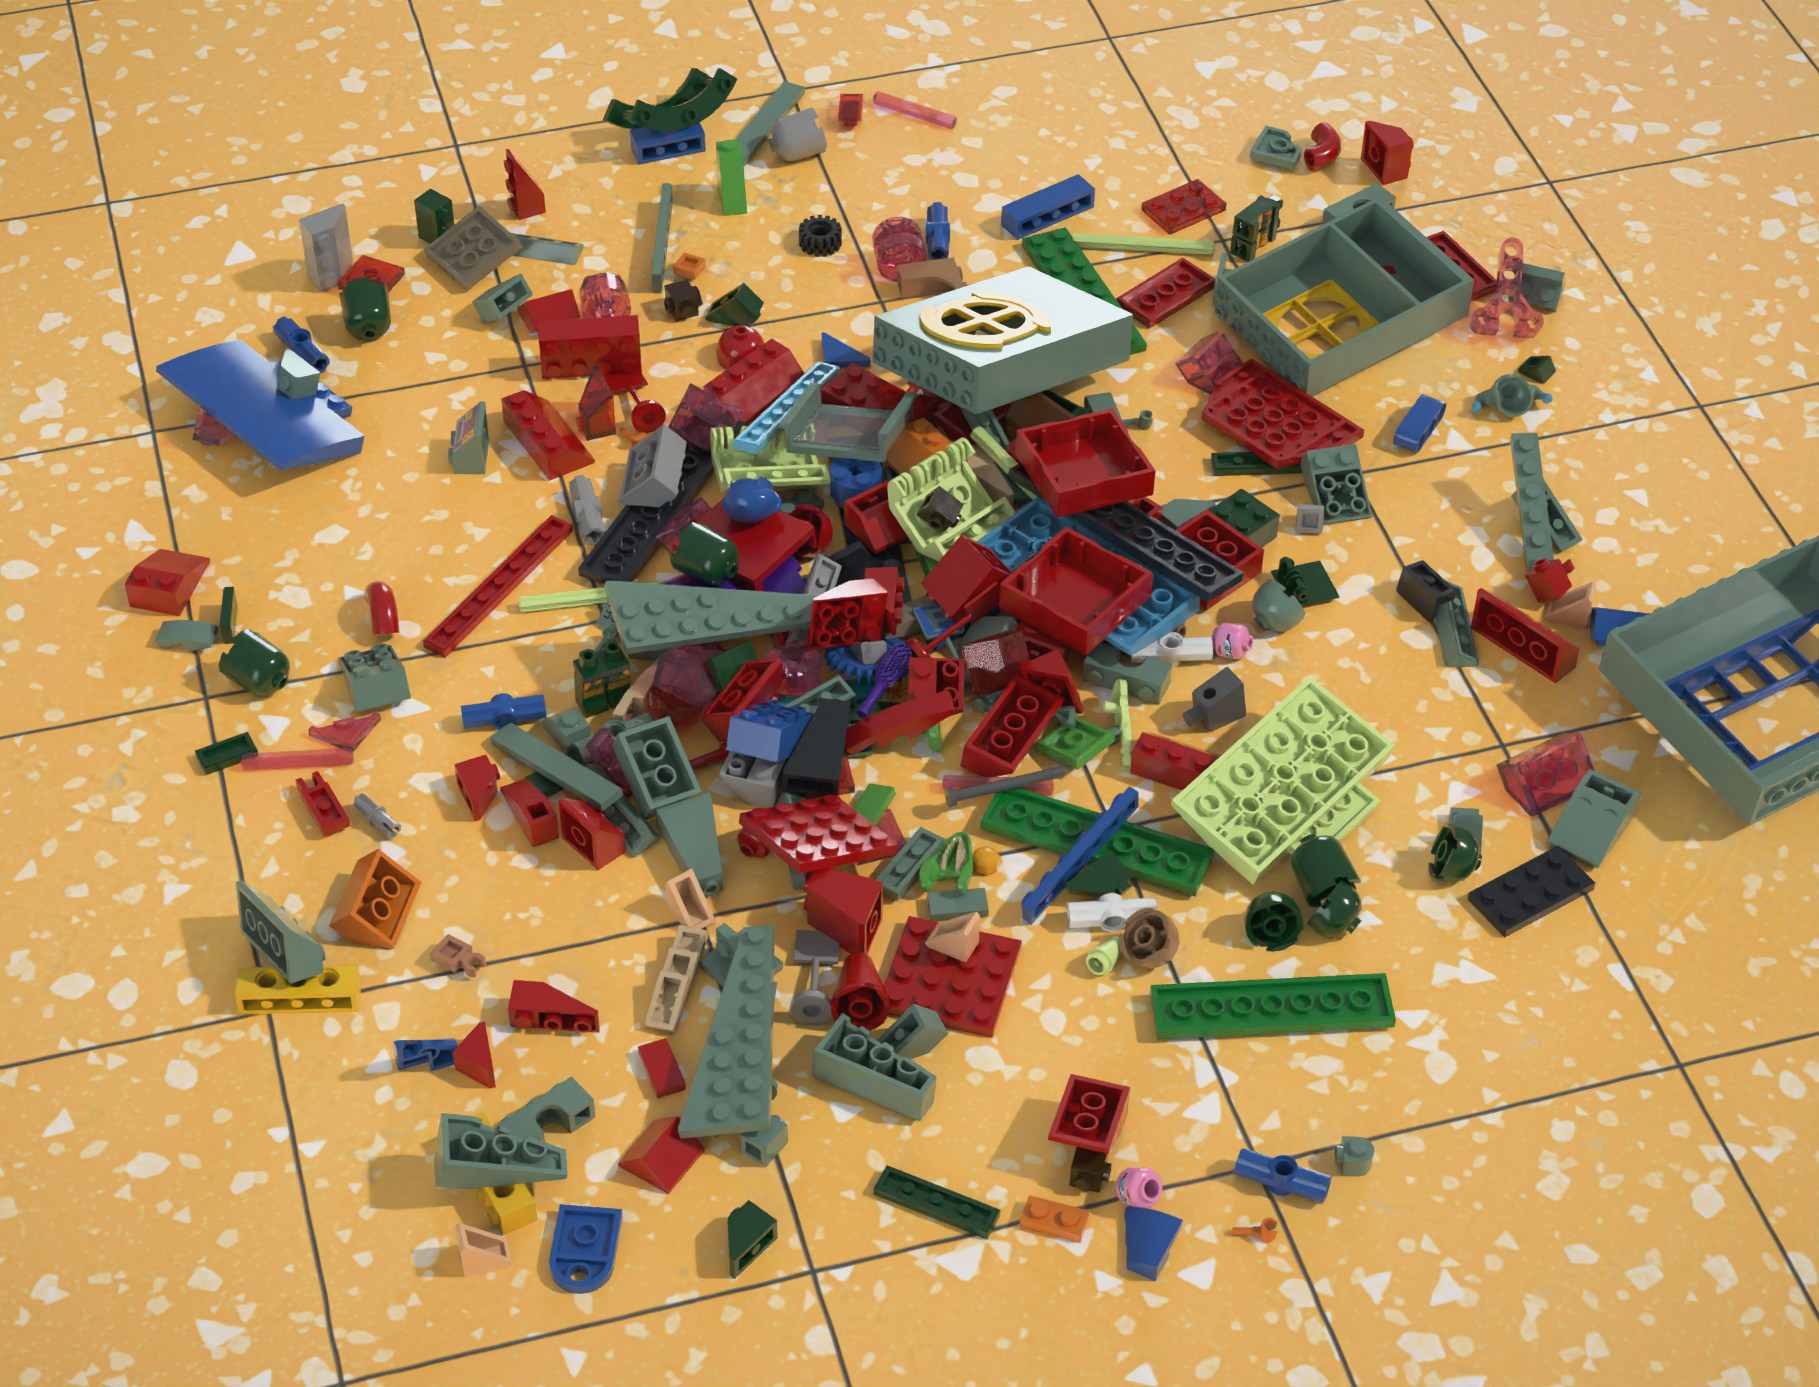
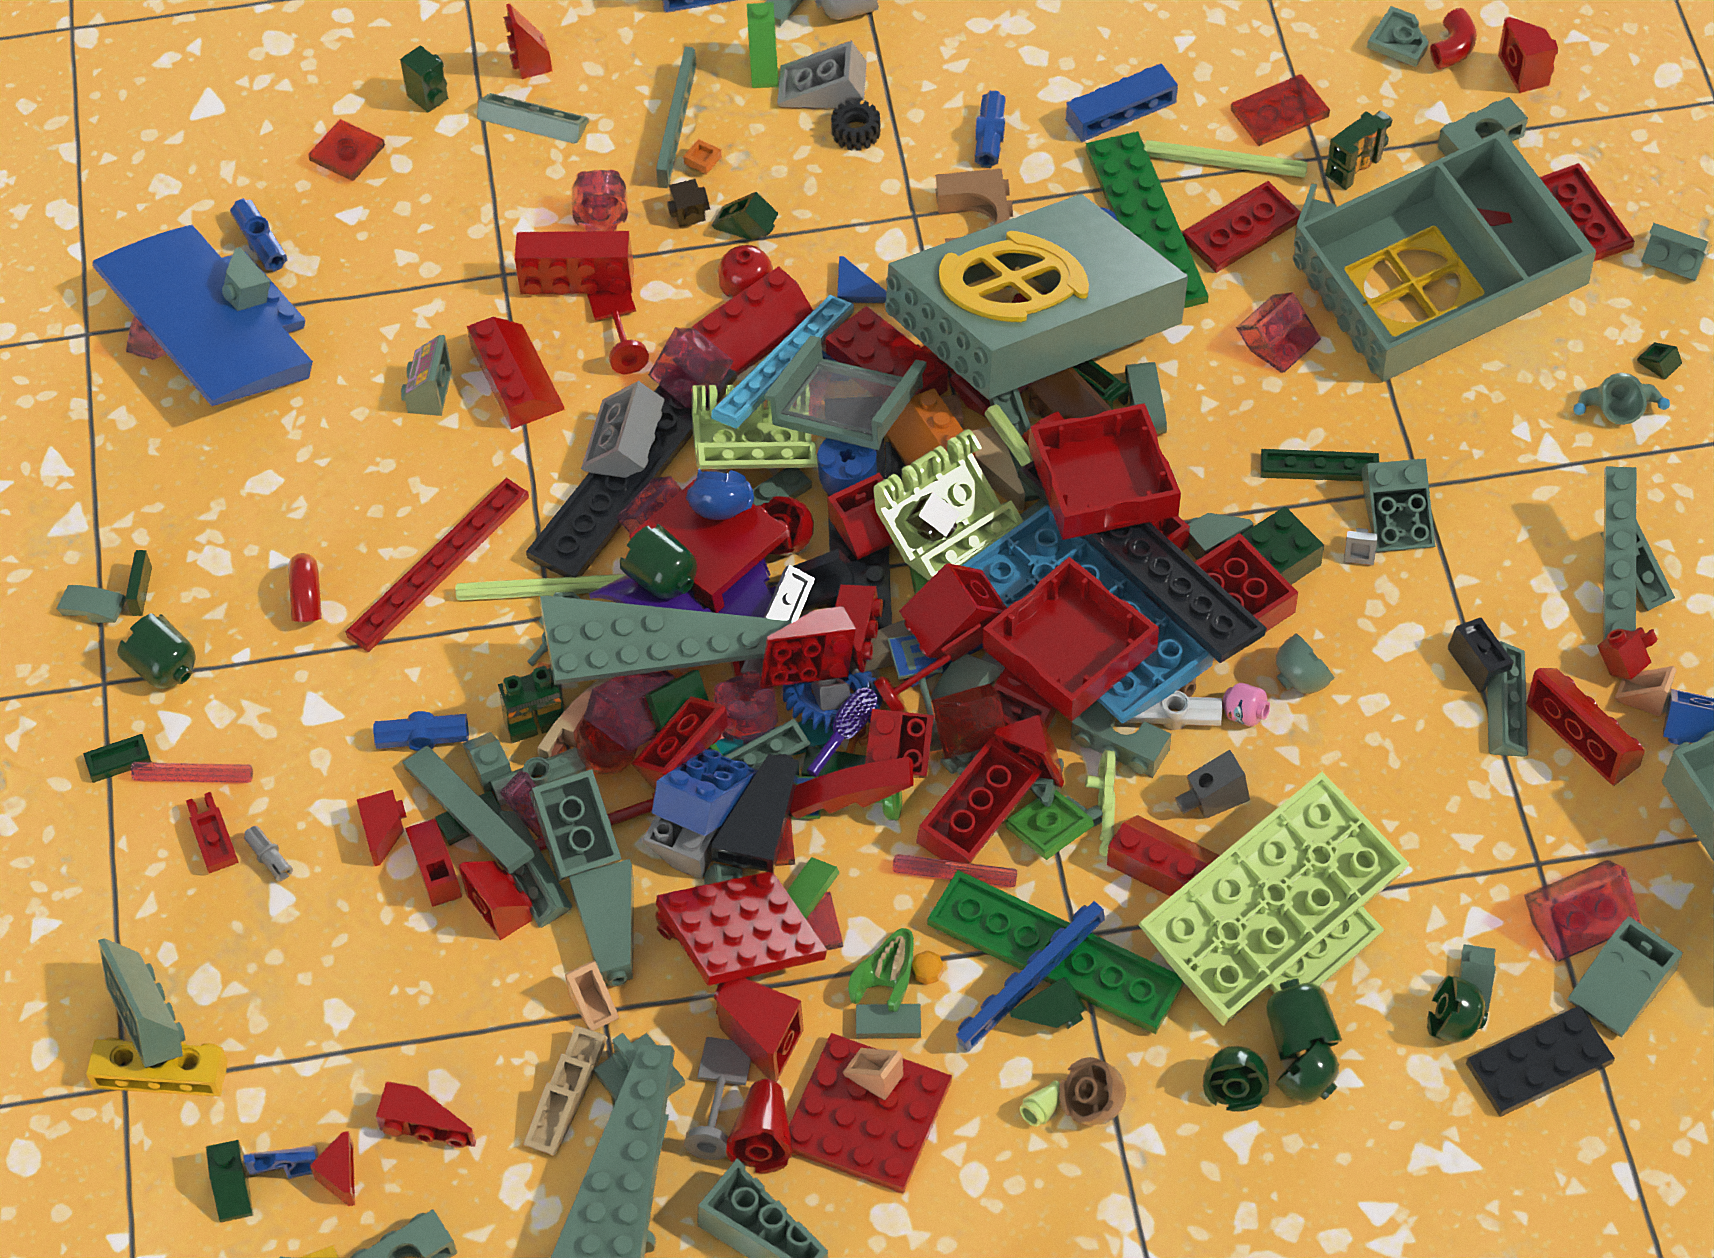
camera: 10 degrees right, 10 degrees up
red slope [125,549,210,616] -> none
light grey slope [299,203,353,292] -> none
clear pink tile [308,712,381,753] -> none
orange slope [329,849,421,950] -> none
sand green slope [338,644,411,712] -> none
dark green cylinder [339,277,391,341] -> none
dark tan plate [424,206,523,291] -> none
nougat plate [430,934,486,978] -> none
sand green slope [472,274,533,323] -> none
red slope [517,289,580,334] -> none
light grey piece [569,475,606,545] -> none
clear red slope [575,364,616,441] -> none
orange hand [619,427,647,447] -> none
red tile [638,1038,686,1099] -> none
clear pink wheel [872,216,927,282] -> none
sand green plate [876,826,945,901] -> none
sand green slope [877,1004,949,1059] -> none
dark grey bar [944,766,1066,808] -> none
white piece [1067,893,1157,932] -> none
sand green hand [1122,410,1153,430] -> none
green plate [1150,973,1396,1040] -> none
red plate [1201,358,1364,469] -> none
dark green hinge [1271,557,1340,606] -> none
blue beam [1393,394,1446,453] -> none
clear pink beam [1469,237,1544,338] -> none
none -> dark green slope [206,1139,253,1223]
none -> light grey slope [777,40,867,108]

